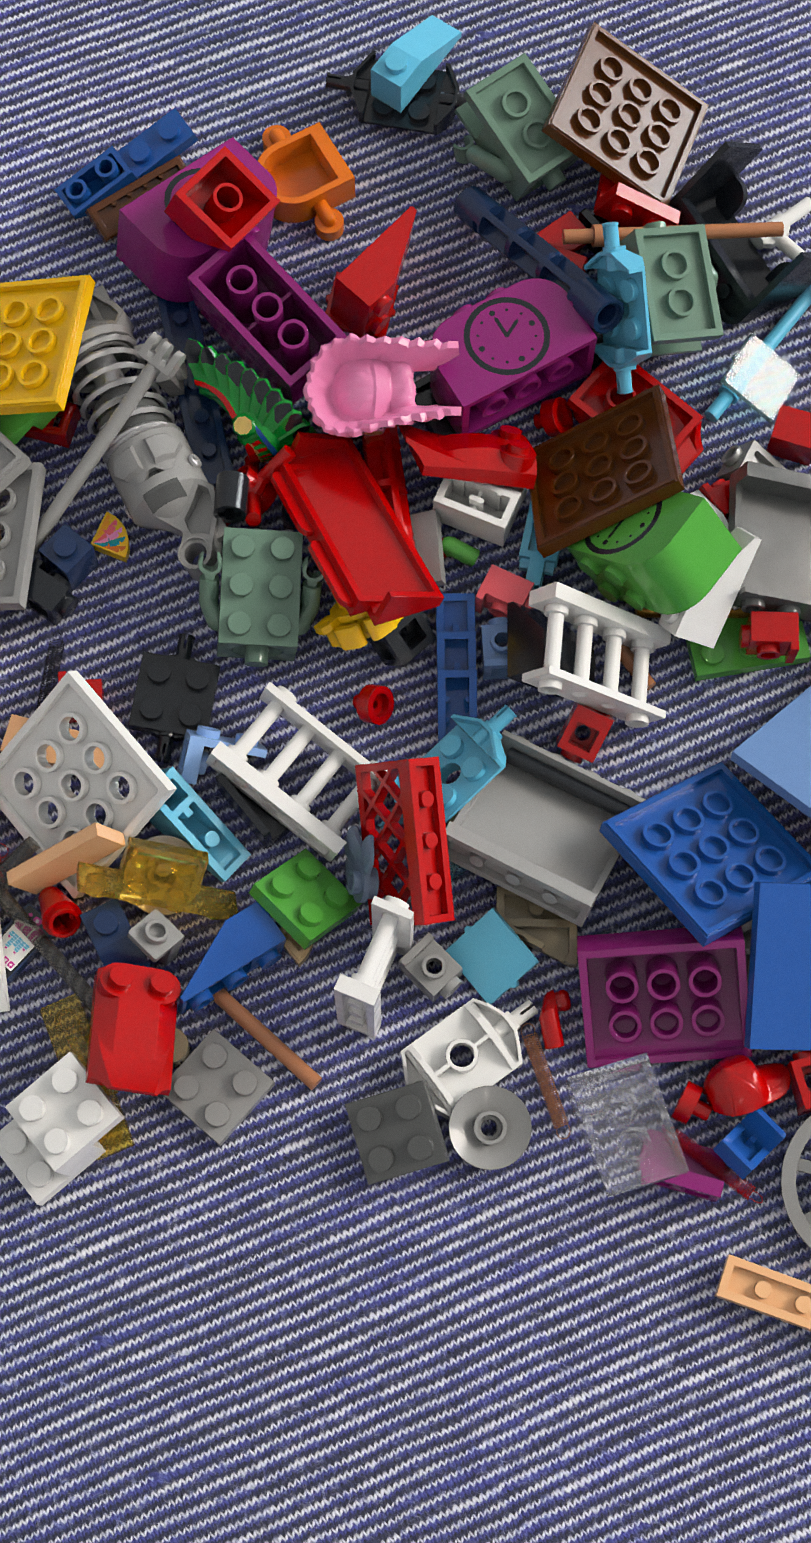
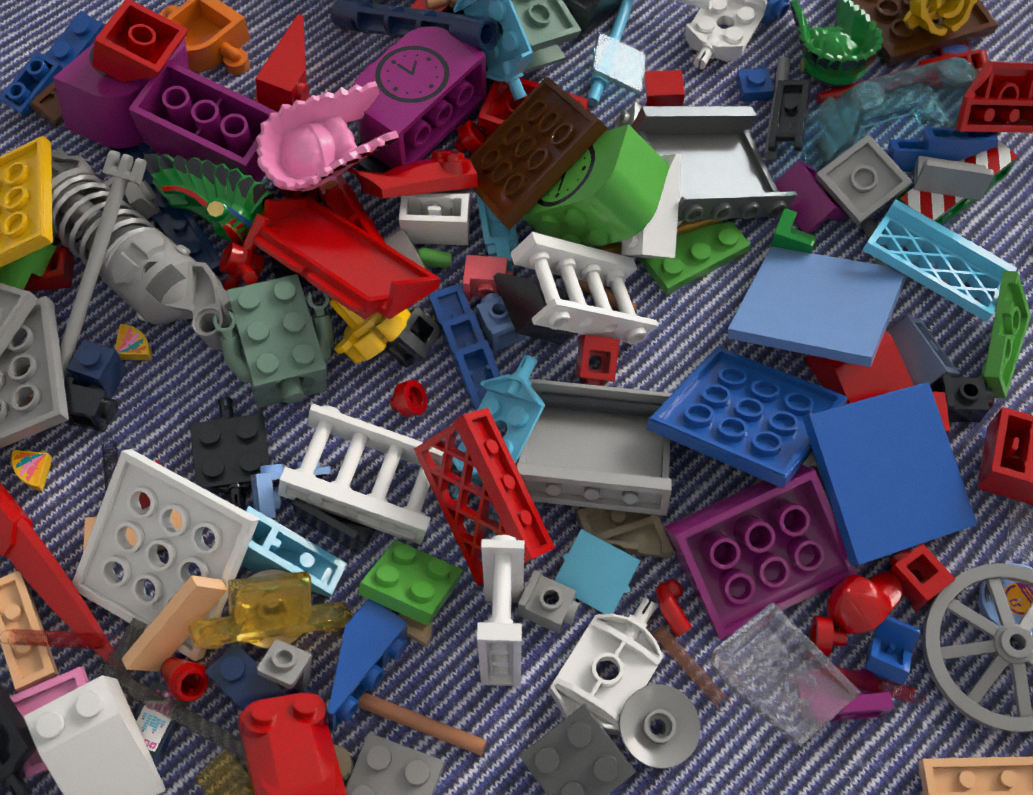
camera: 20 degrees left, 10 degrees down
black piece [213,470,249,523] -> none
sand blue plate [344,825,379,903] -> none
red brick [739,611,799,663] -> none

